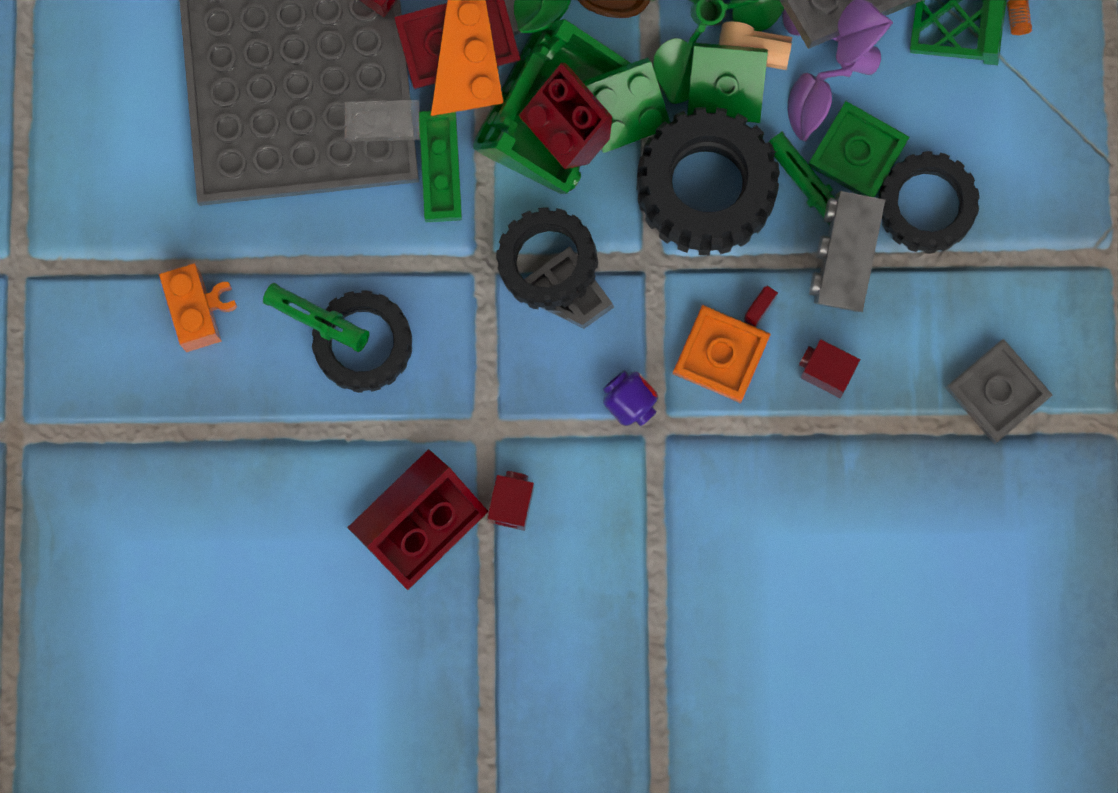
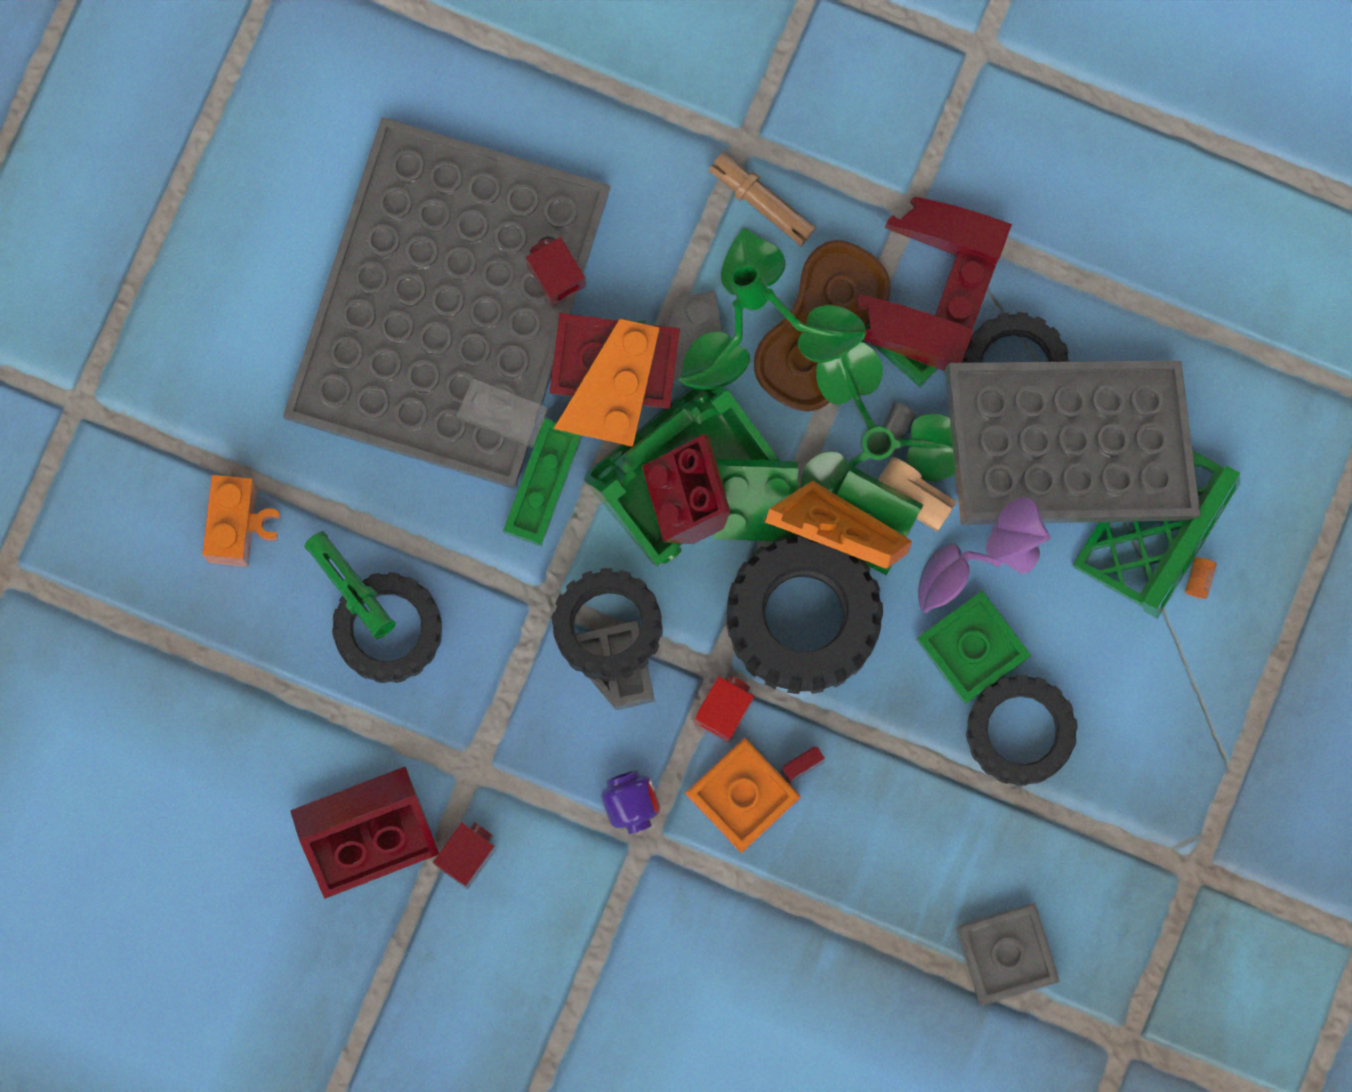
camera: 20 degrees right, 0 degrees up
green pin [769,131,835,226] -> none
dark red brick [799,339,861,398] -> none
flat silver brick [809,191,885,312] -> none
none -> red brick [694,675,754,743]
none -> orange wing [765,481,912,569]

